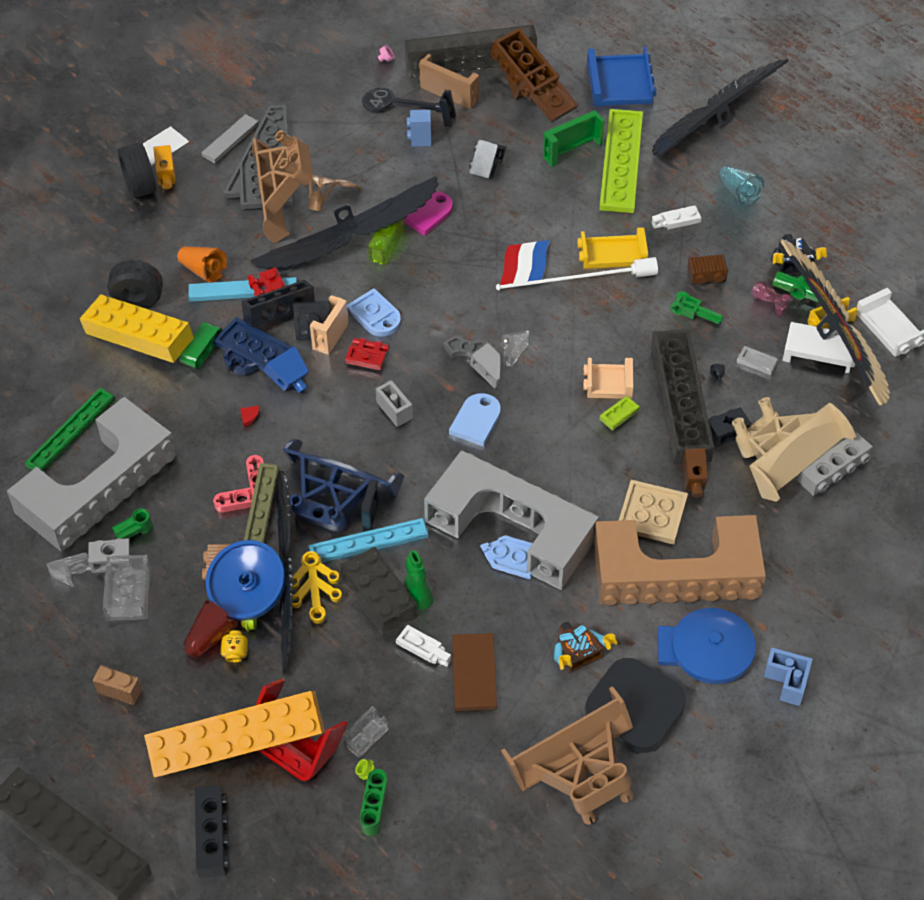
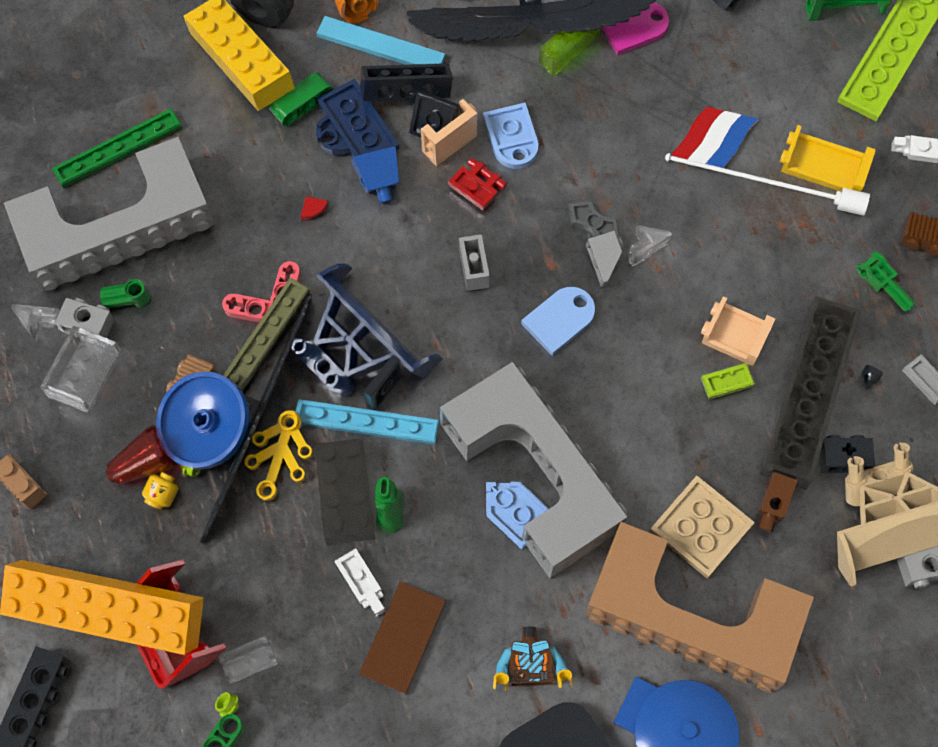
camera: 25 degrees right, 15 degrees up
red plate [247,267,285,296] -> none

